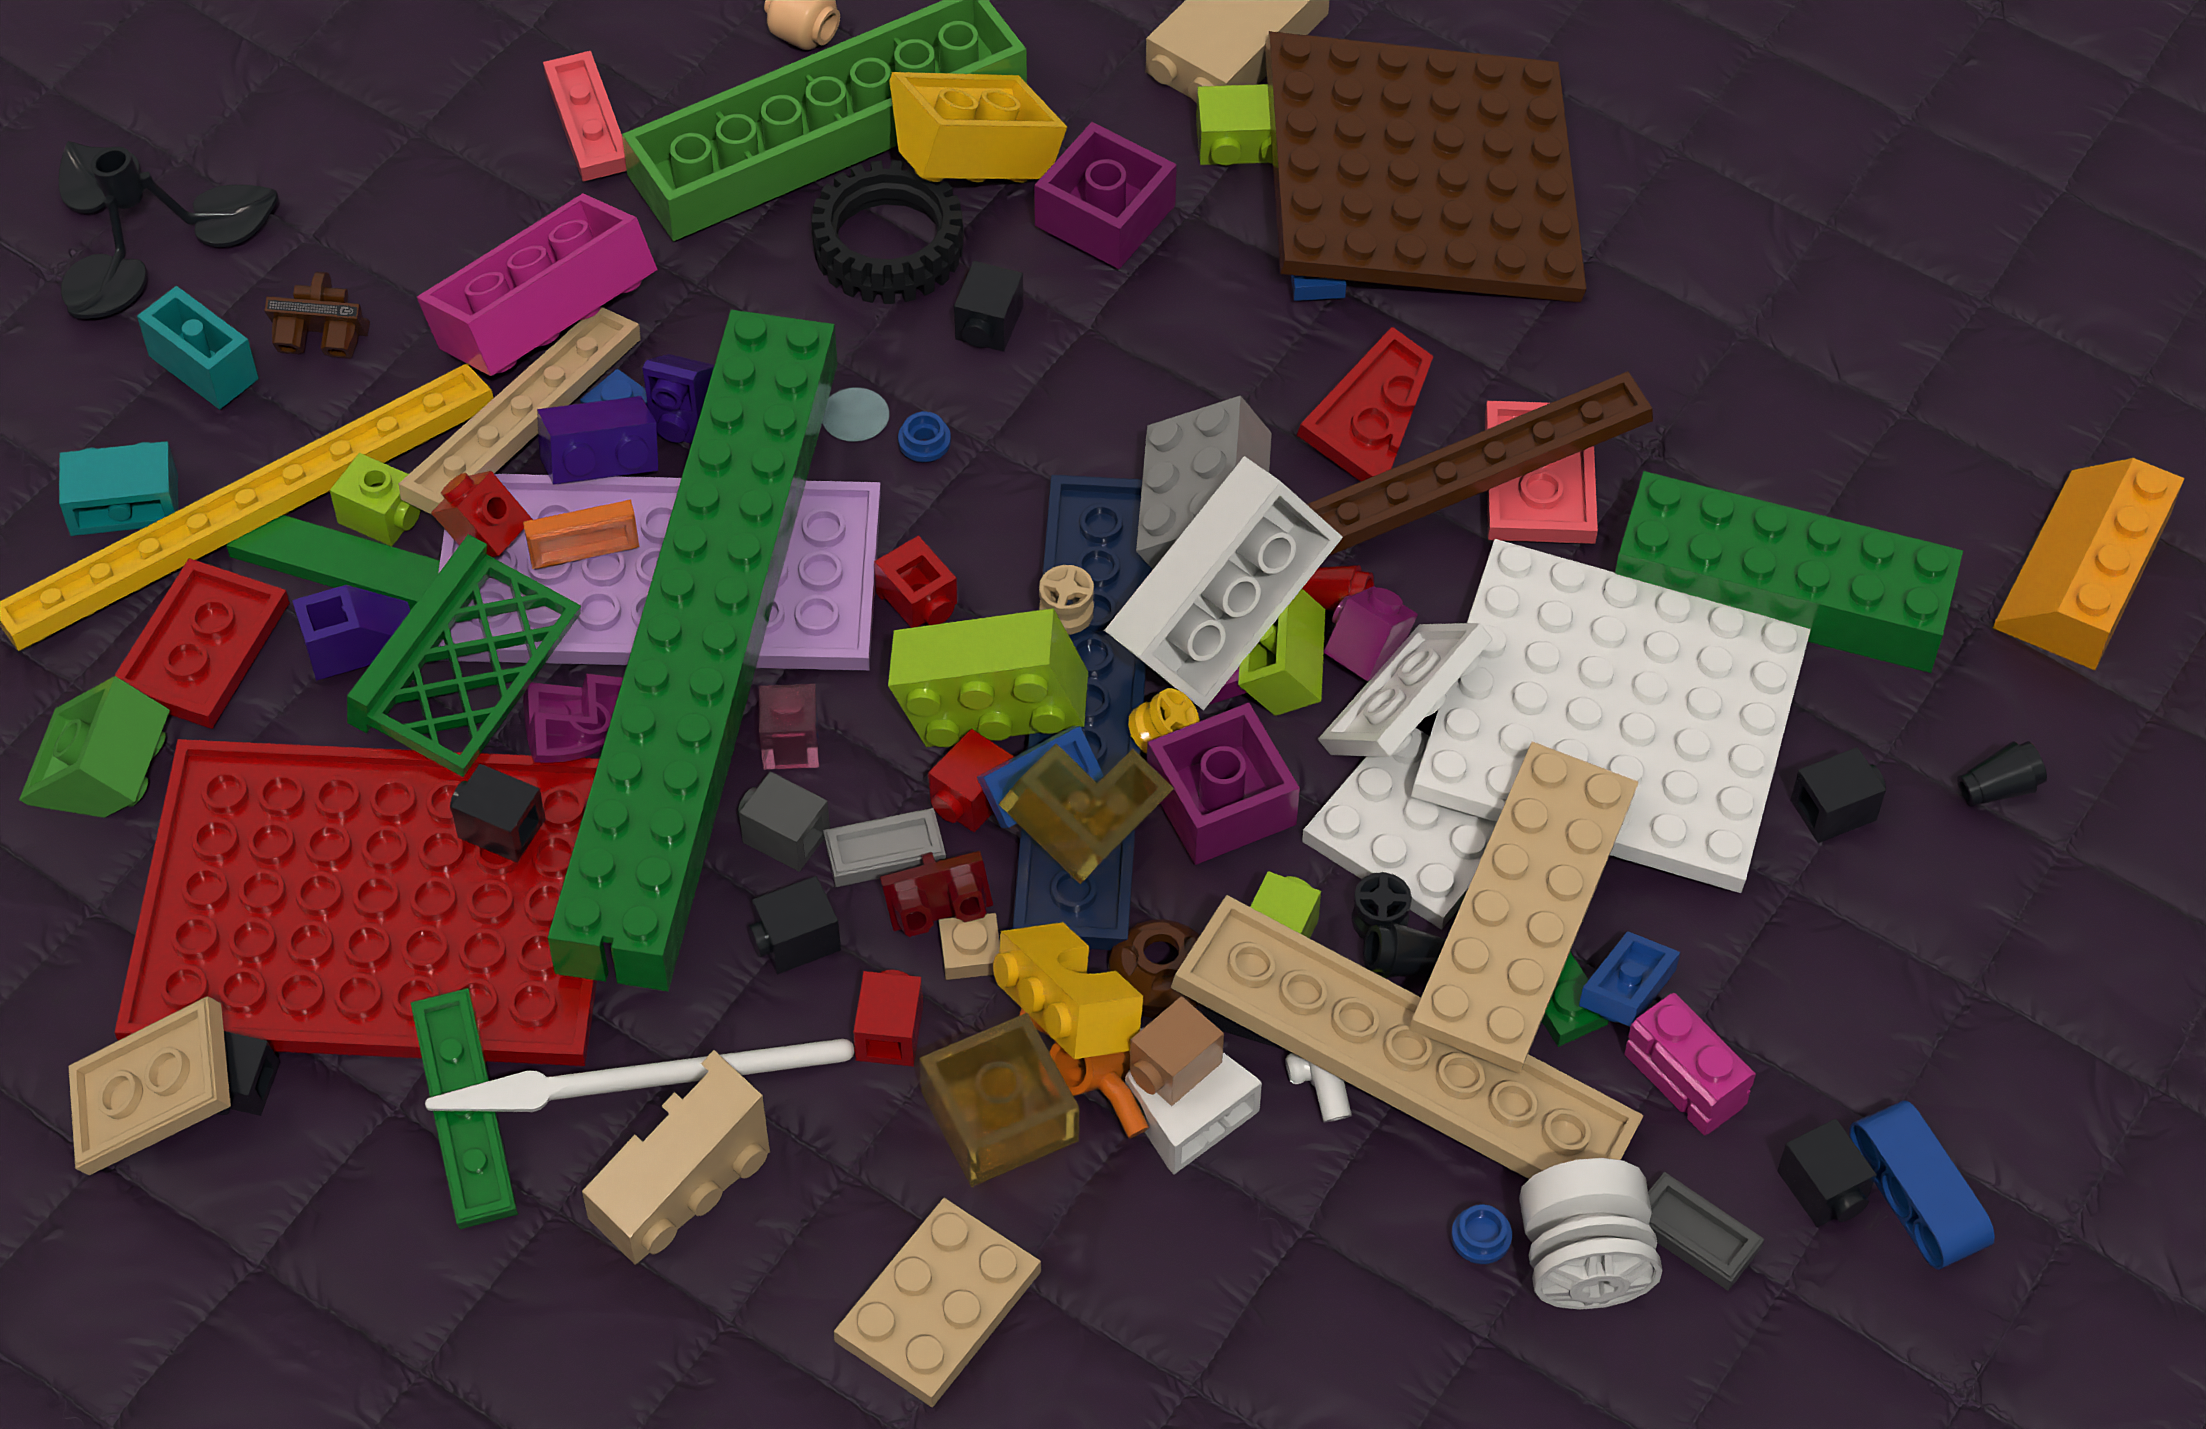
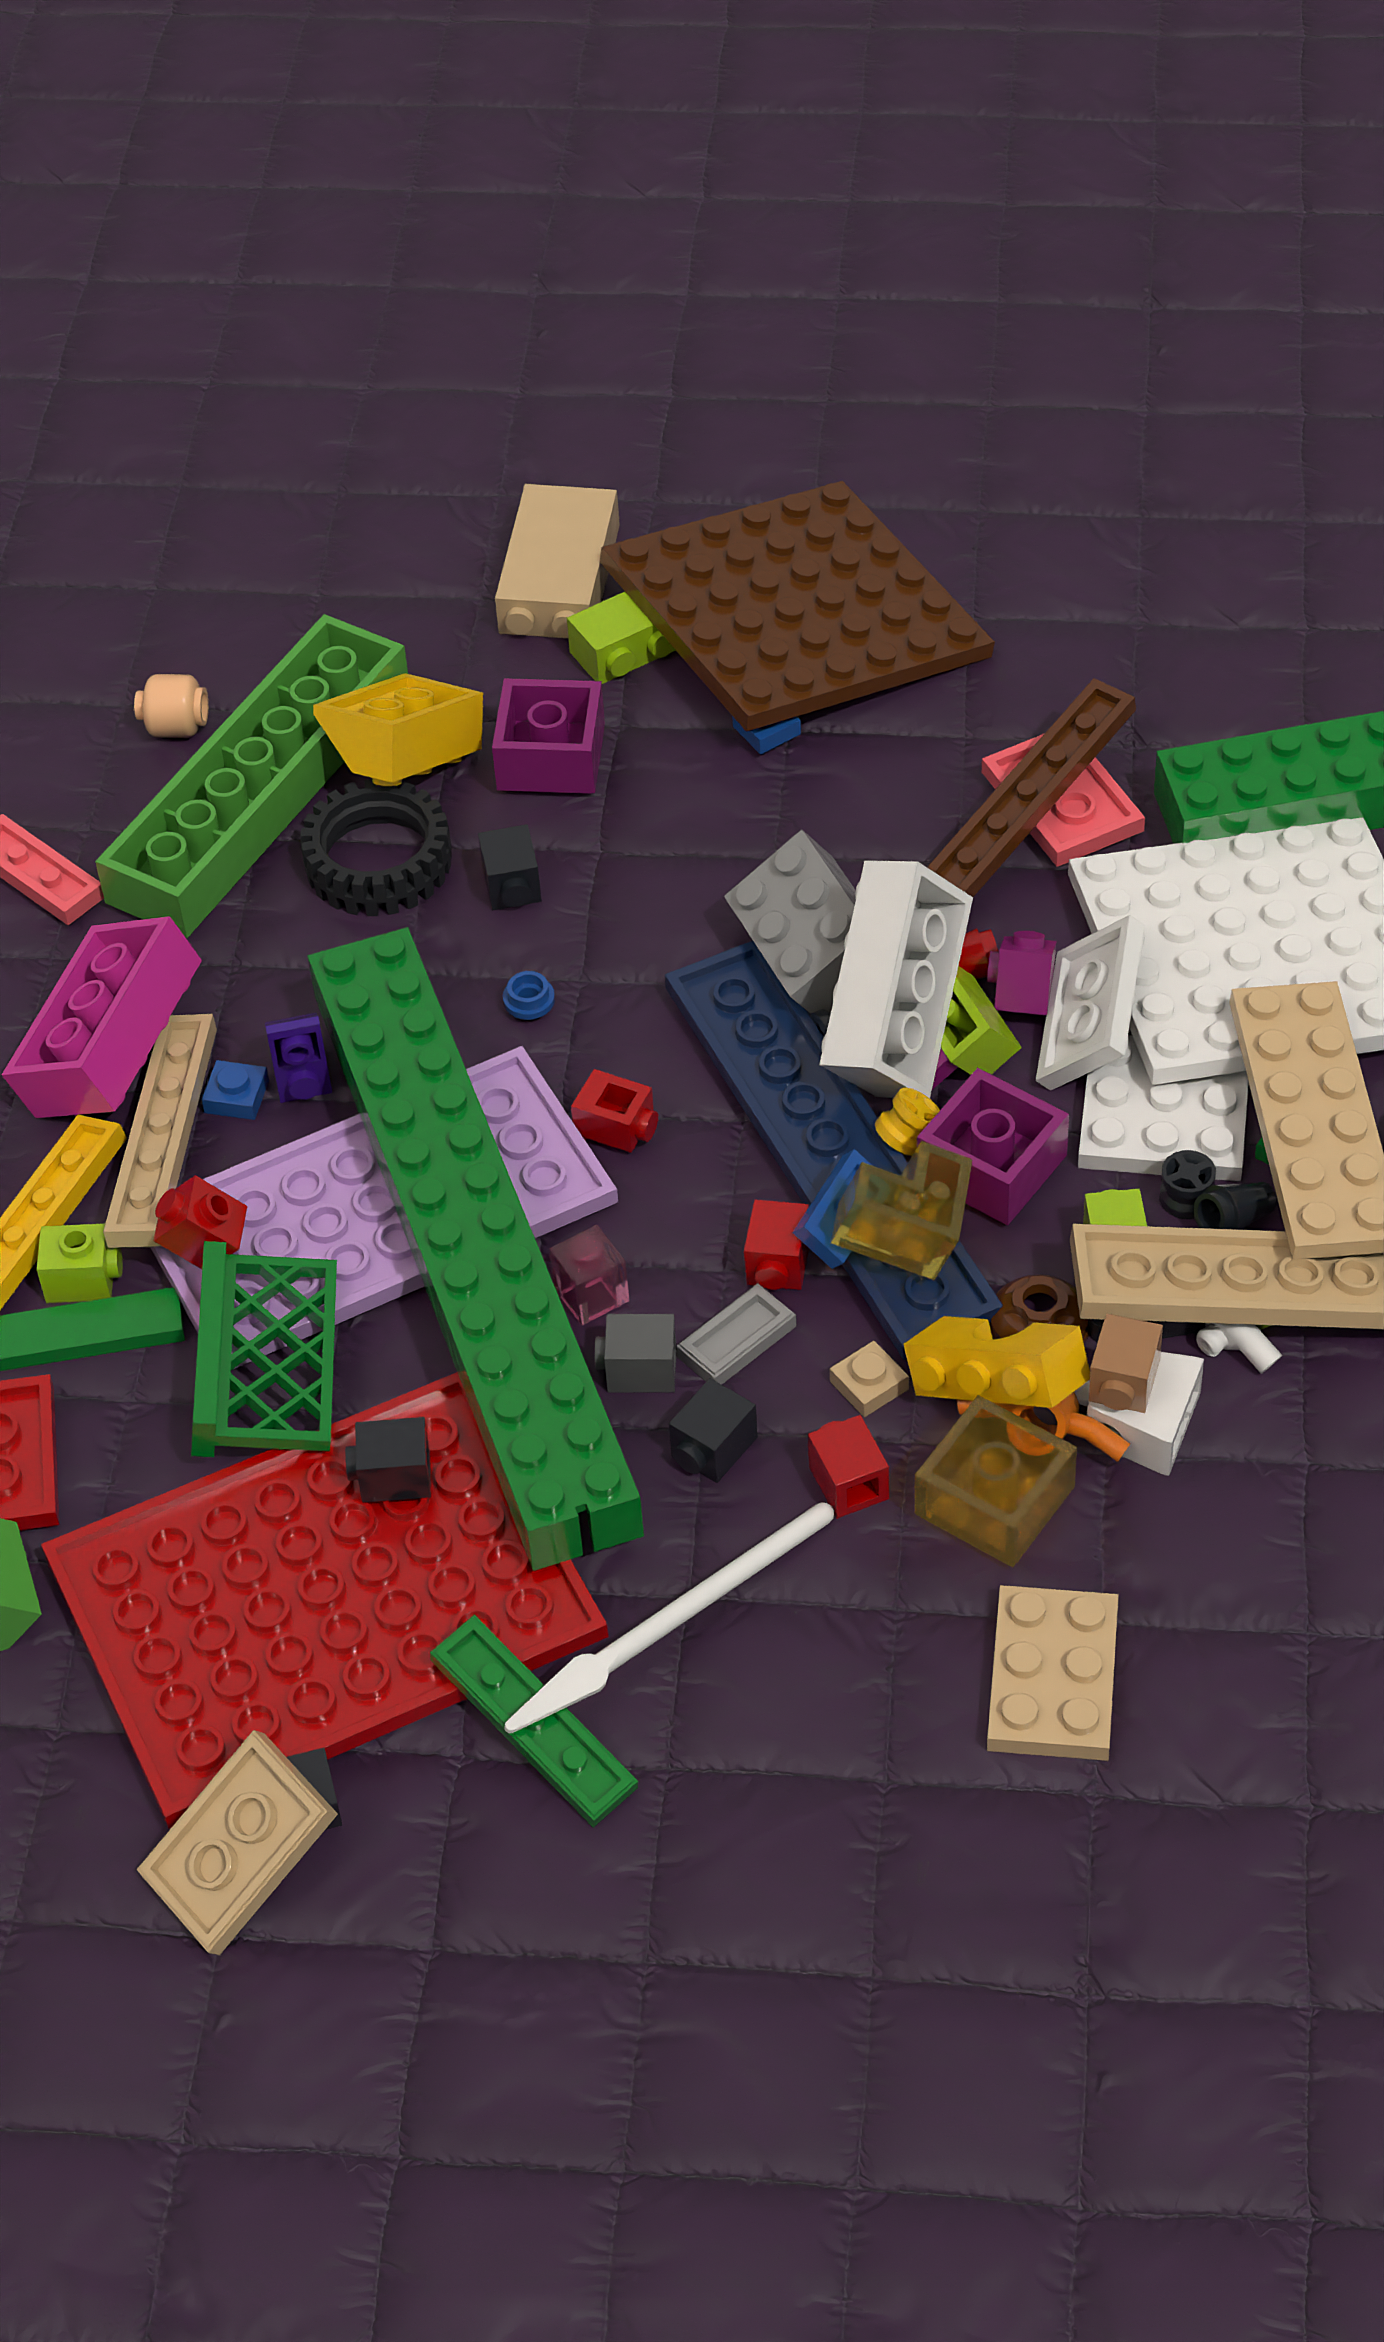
camera: 25 degrees left, 5 degrees down
dark purple slope [292,585,410,681] -> none
orange tile [523,499,639,569] -> none
magenta brick [523,674,623,763] -> none
dark purple brick [537,396,658,485] -> none
tan wedge [582,1050,770,1265] -> none
clear light blue sticker [822,388,889,442] -> none
dark red hips [880,851,994,937] -> none
lime brick [888,608,1088,747] -> none
tan wheel [1039,565,1094,635] -> none
red wing [1297,327,1434,482] -> none

